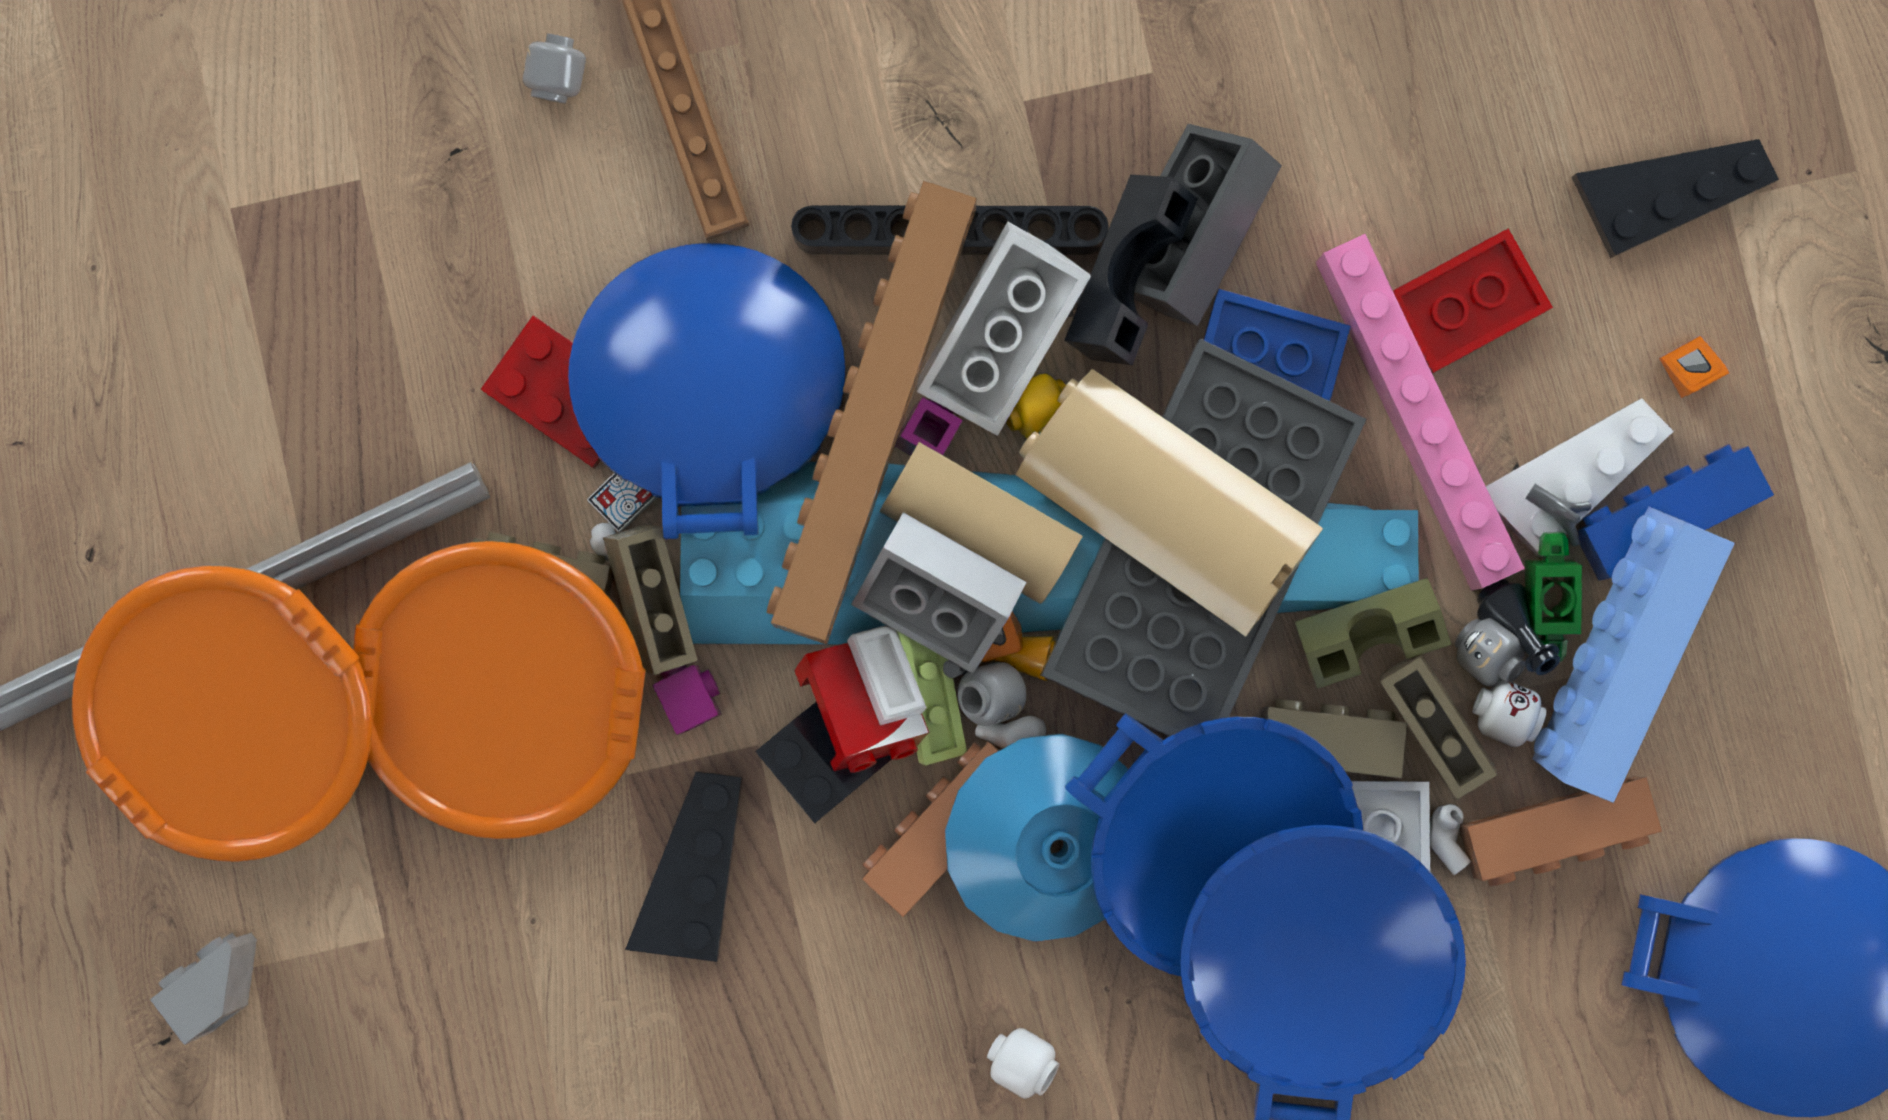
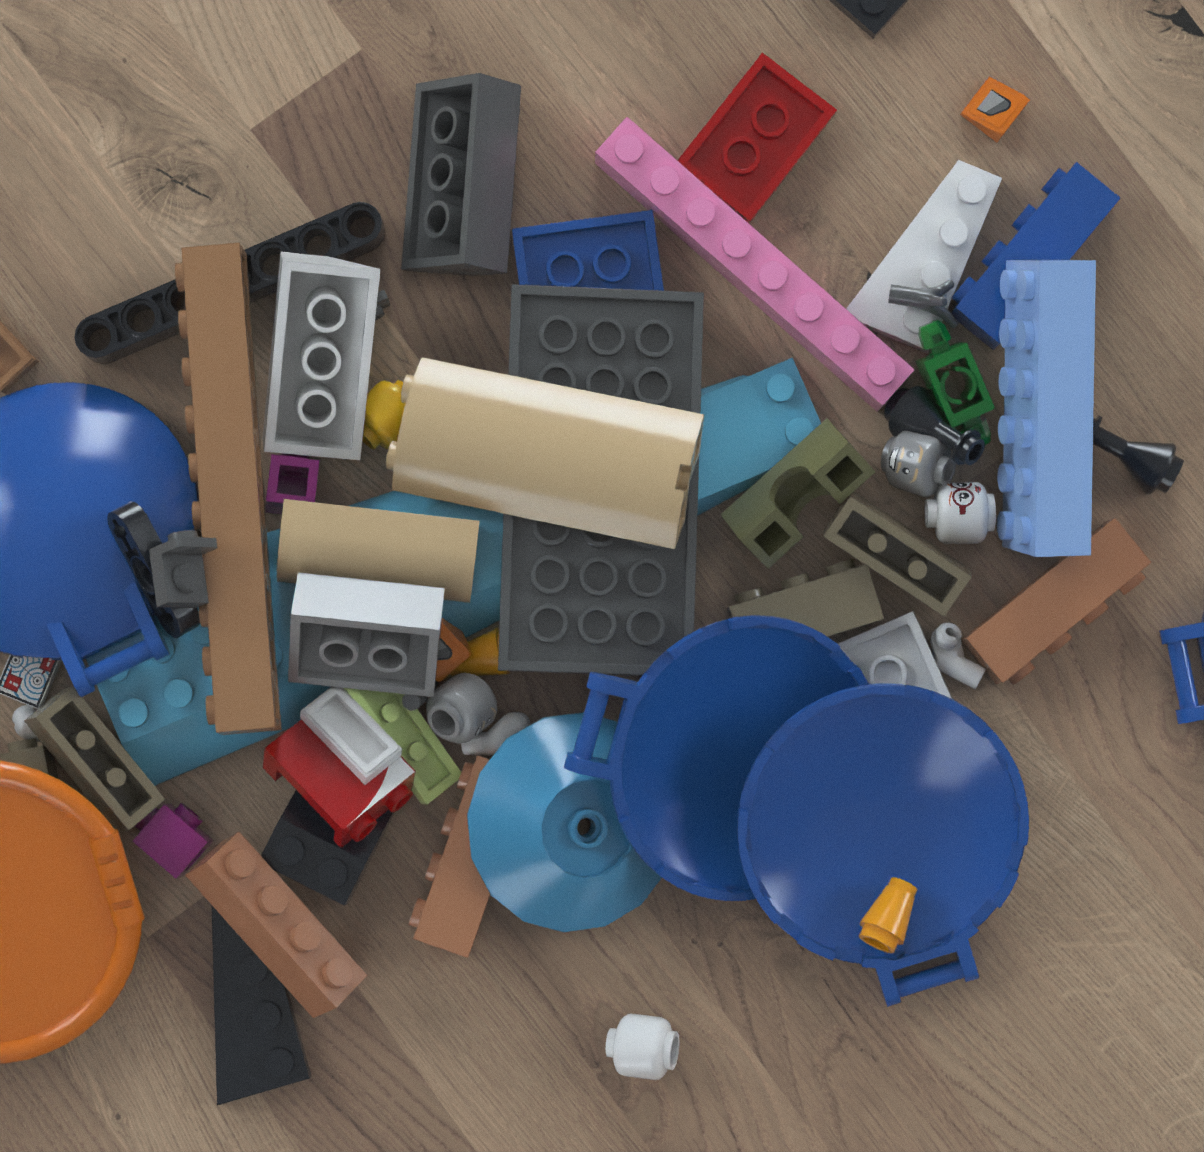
camera: 25 degrees left, 0 degrees up
black arch [1064,174,1198,365] -> none
none -> black beam [107,501,200,638]
none -> dark grey bracket [149,530,218,608]
none -> nougat brick [185,831,368,1018]
none -> light orange cone [859,877,917,953]
none -> black piece [1093,415,1184,494]

